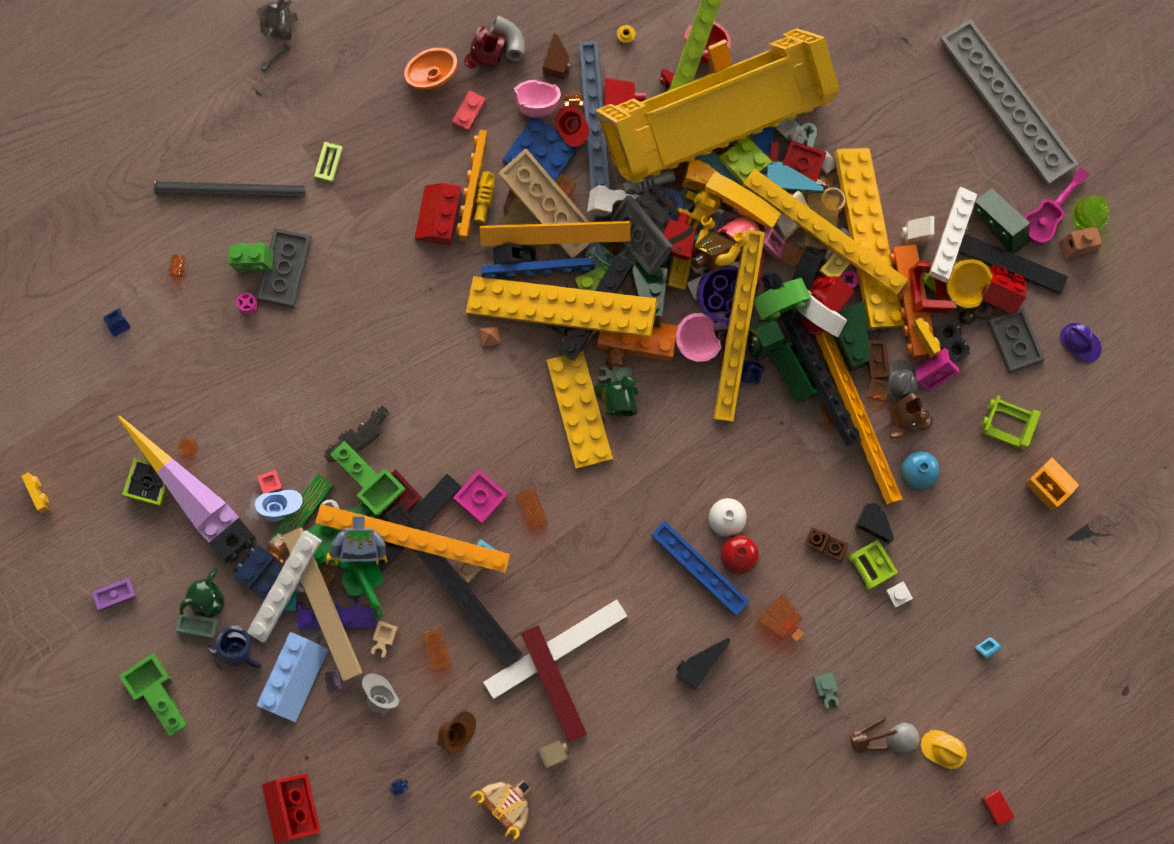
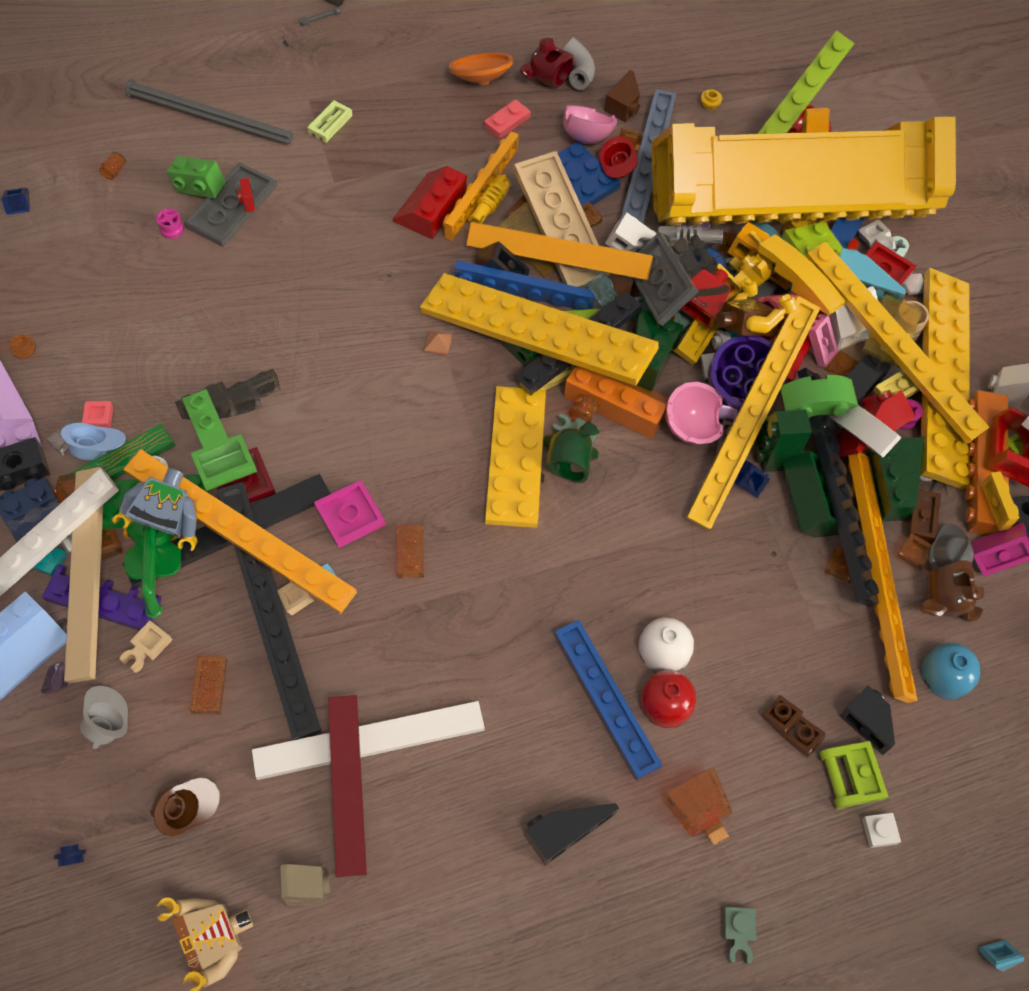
camera: 20 degrees right, 15 degrees down
none -> red plate [237,178,255,213]

